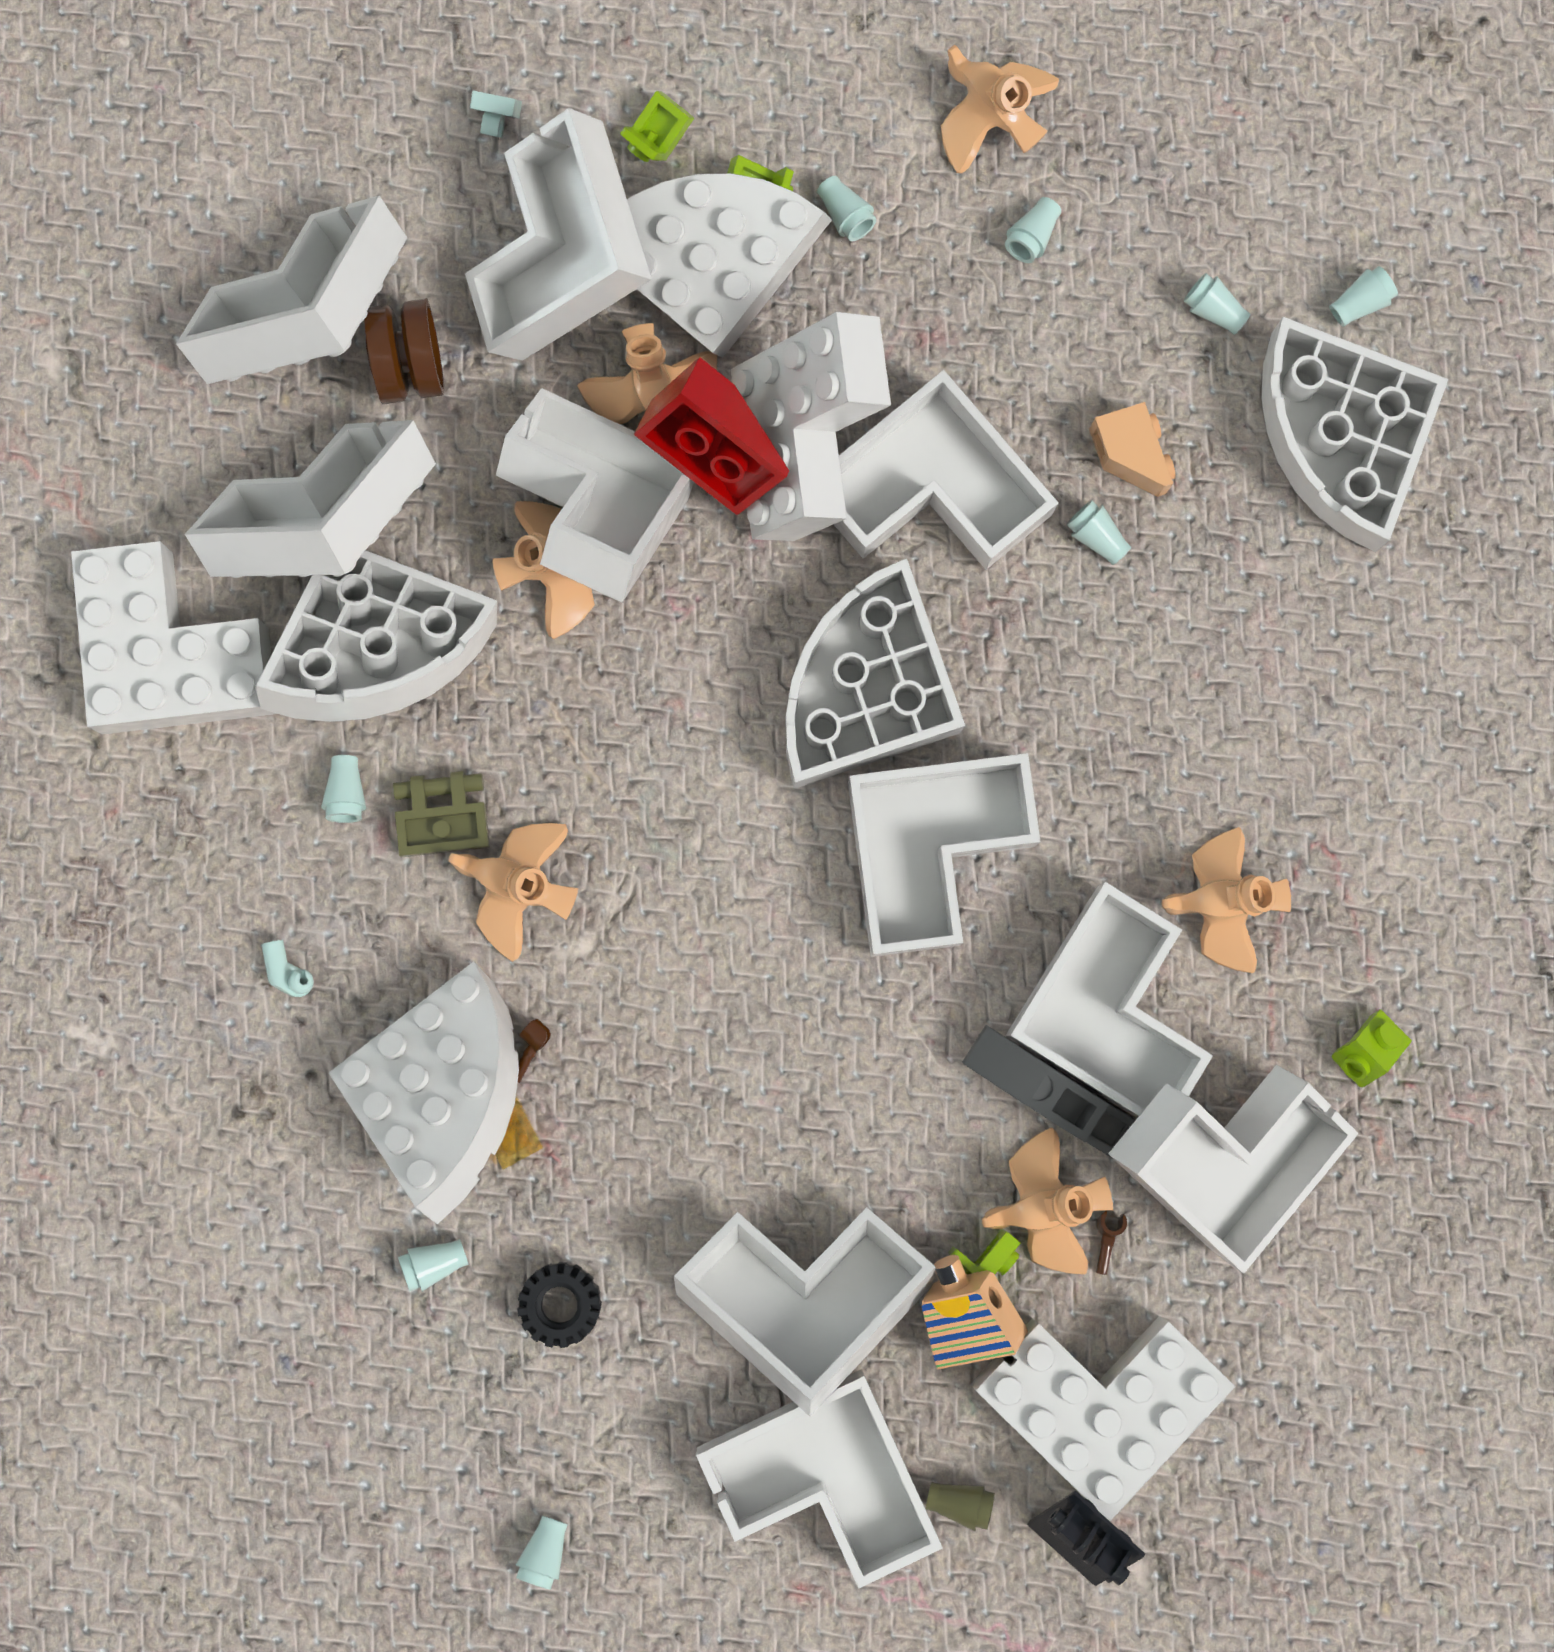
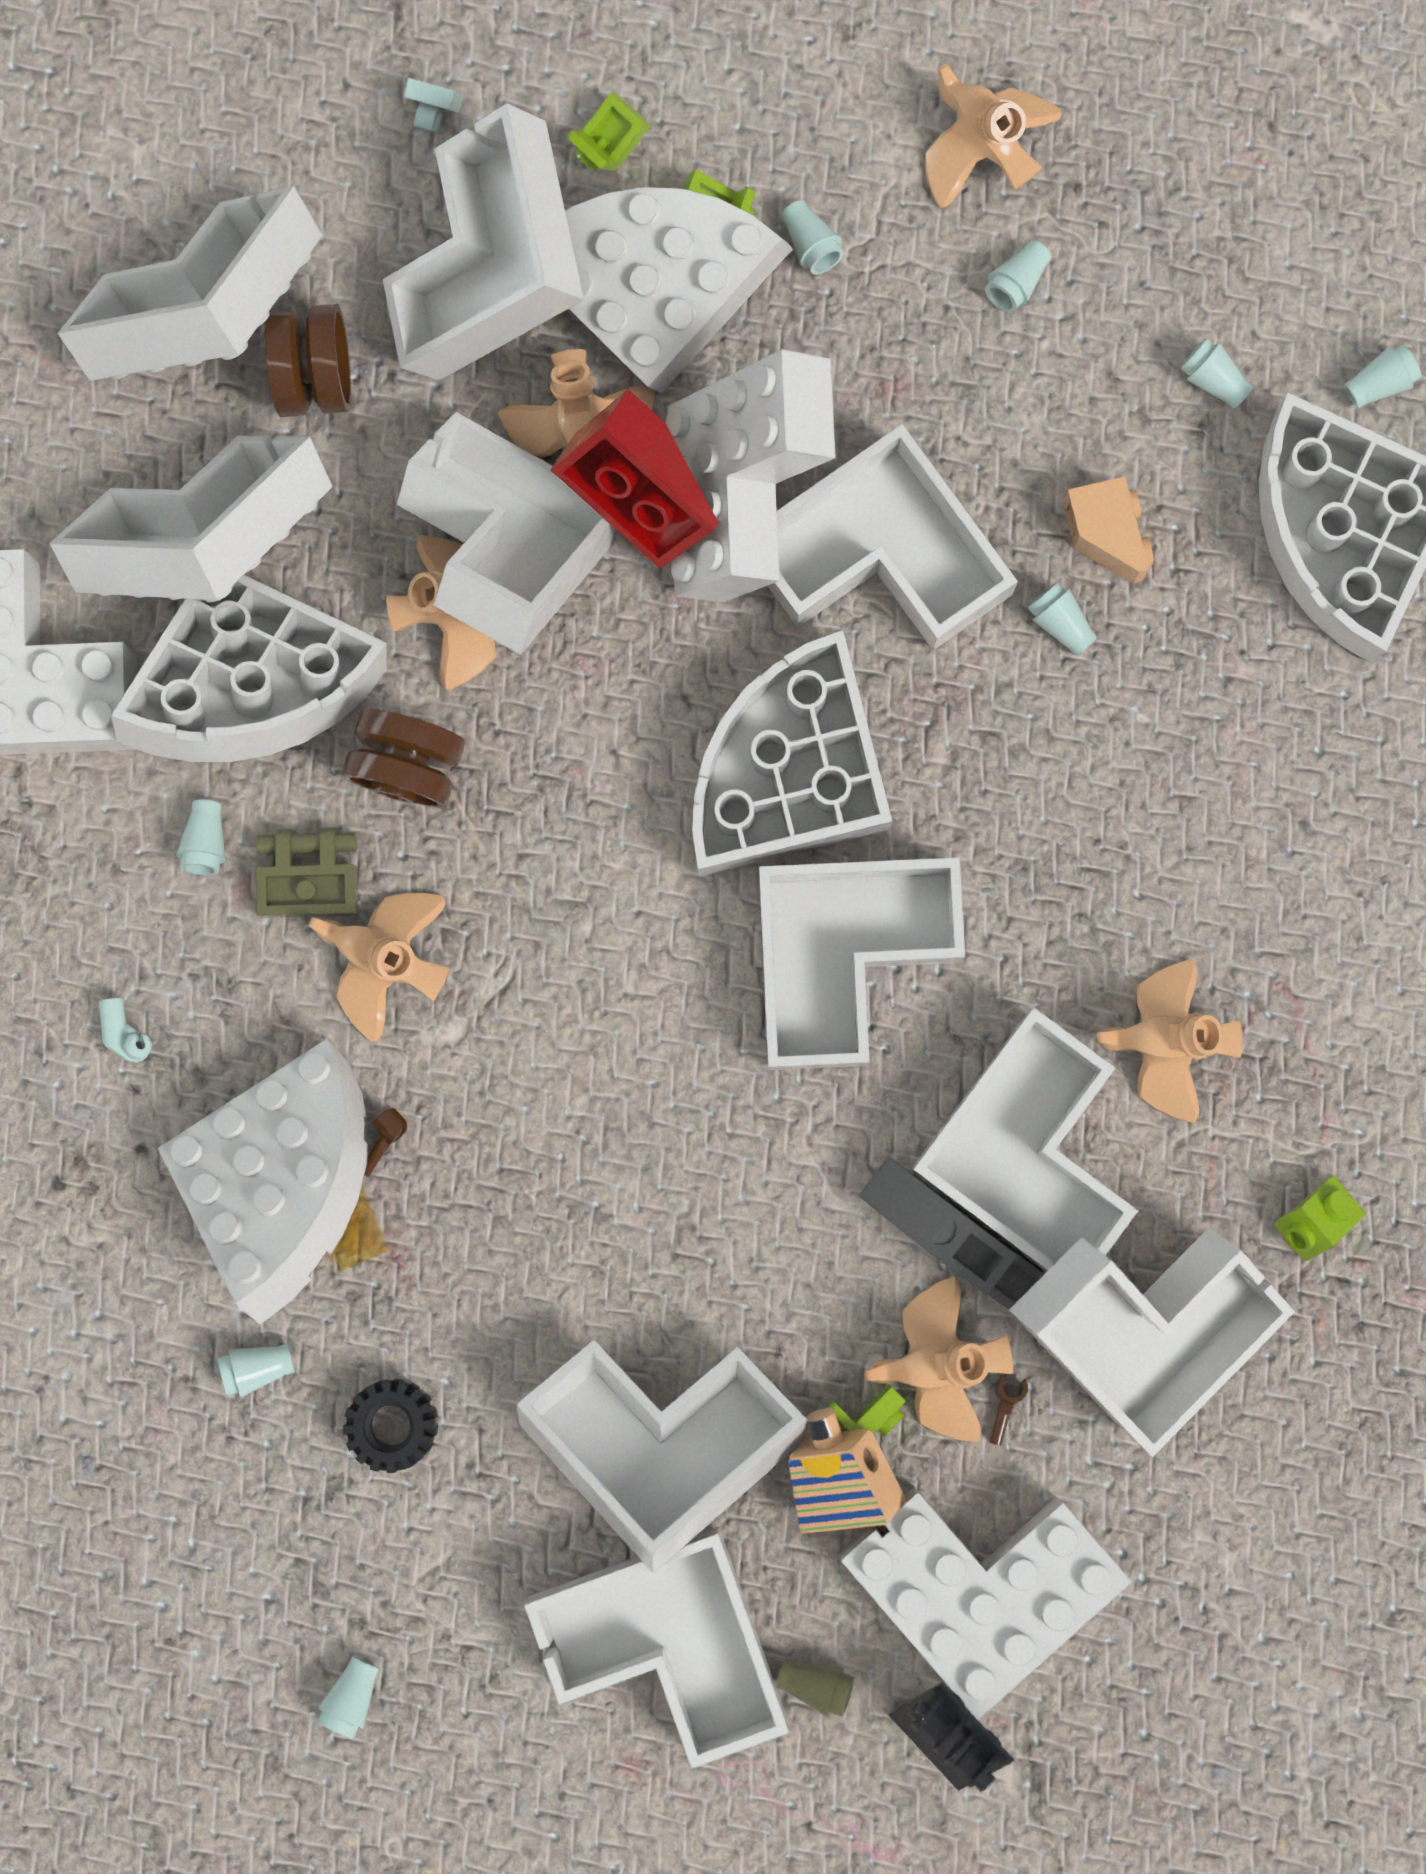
camera: 20 degrees right, 0 degrees up
none -> reddish brown wheel [341,708,466,808]

